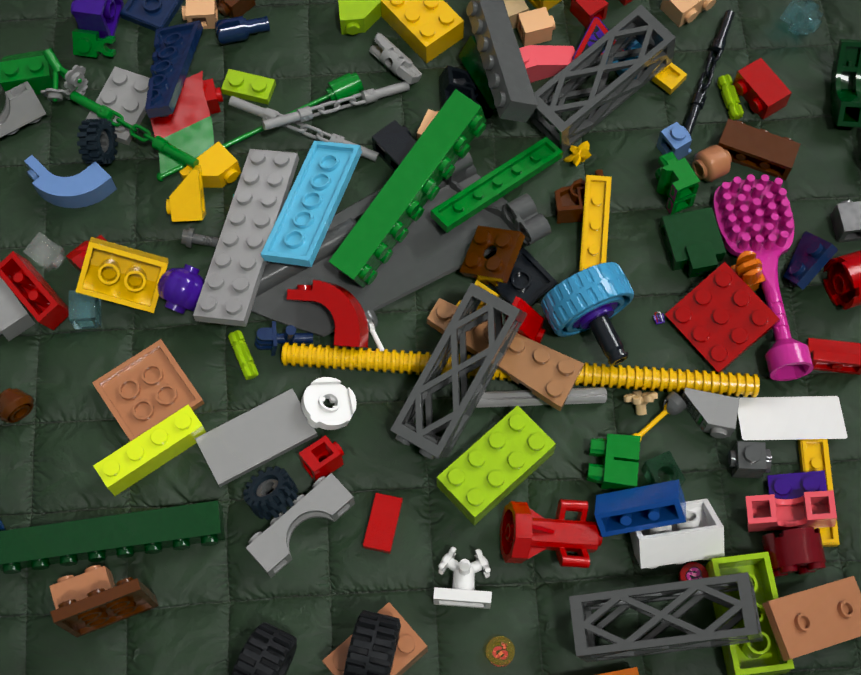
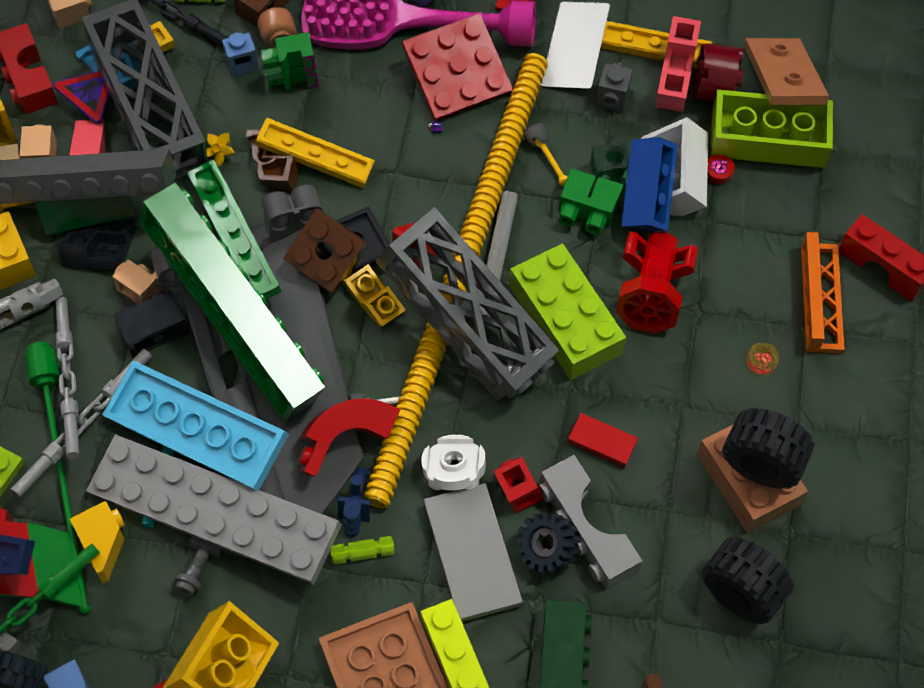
camera: 80 degrees left, 5 degrees down
dark purple plant [158,264,204,314] -> none
yellow slope [166,165,206,222] -> none
medium nougat wing [427,298,584,411] -> none
white piece [433,547,492,609] -> none
dark azure wheel [541,262,634,366] -> none
dark grey piece [569,572,763,663] -> none
tan plant [623,390,658,415] -> none
dark green piece [659,207,726,278] -> none
light grey slope [681,388,740,438] -> none
orange arm [731,251,766,291] -> none
dark purple plate [767,470,827,499] -> none

